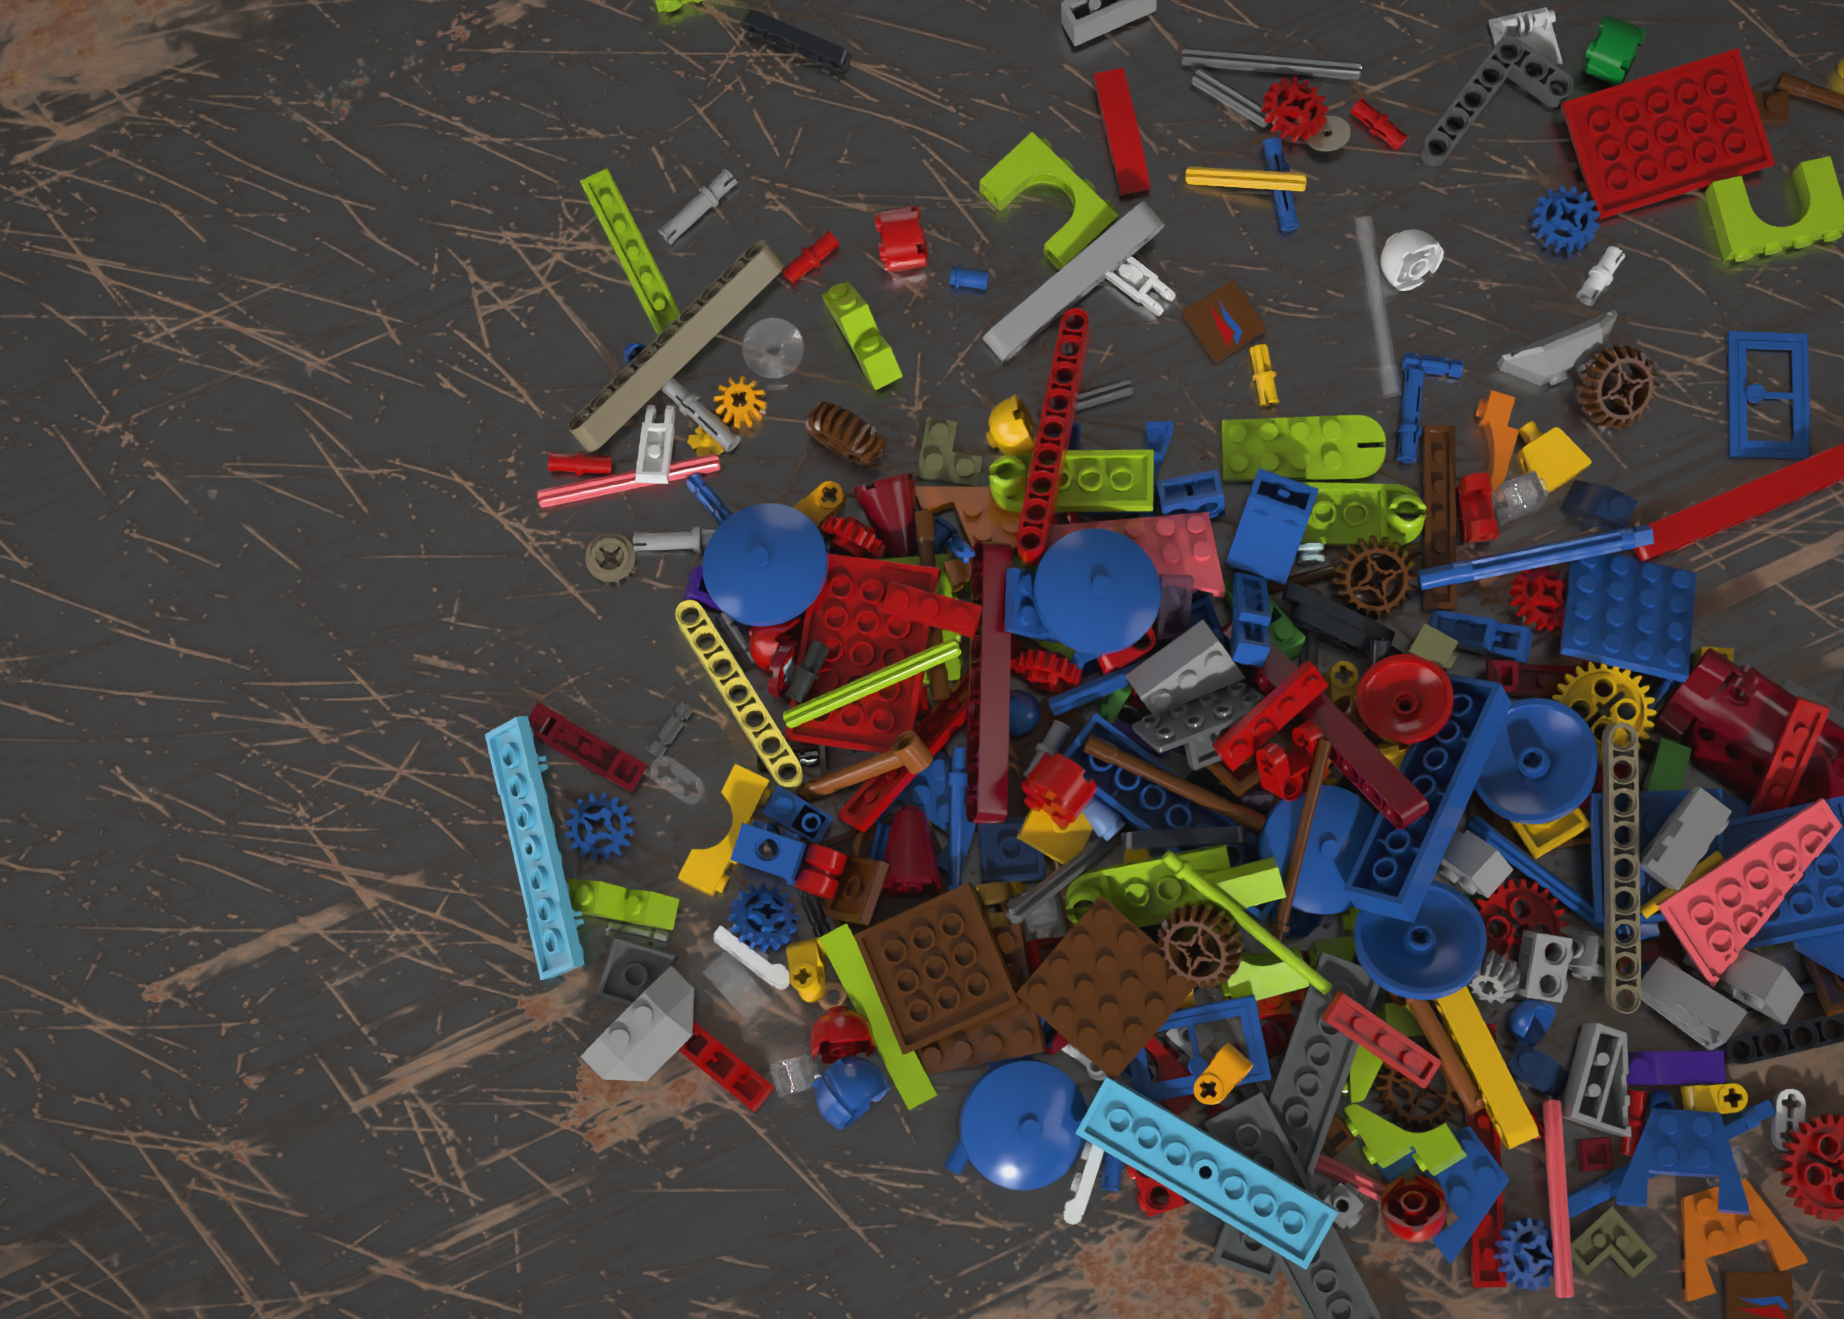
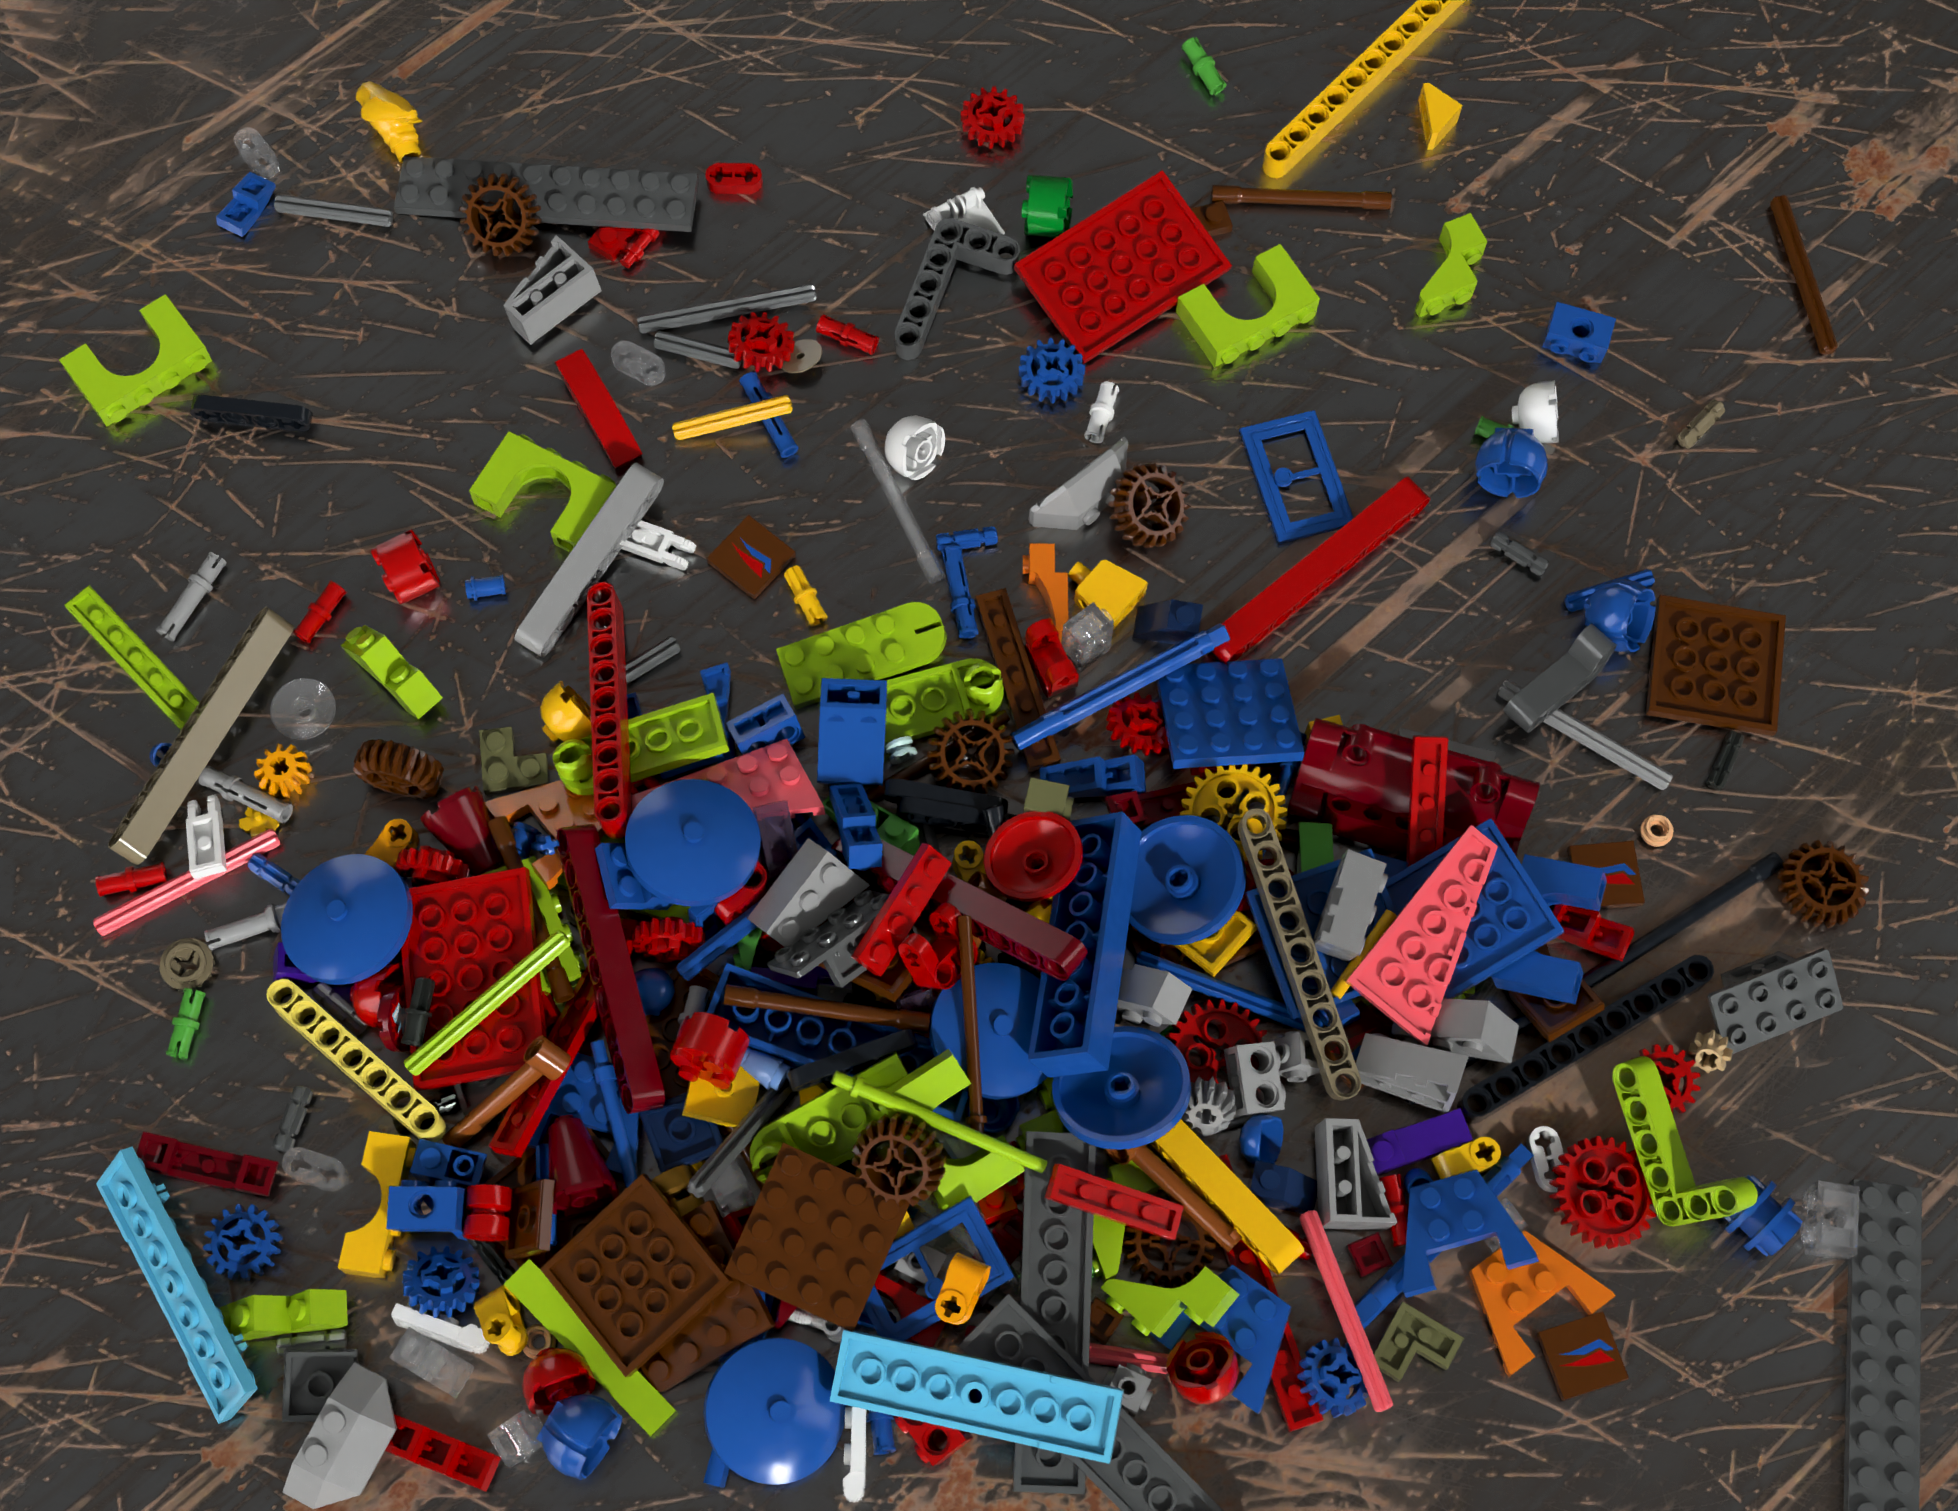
camera: 20 degrees left, 10 degrees down
red plate [881,581,983,638] -> none
none -> bright green pin [166,988,206,1059]
none -> clear beam [611,341,666,386]

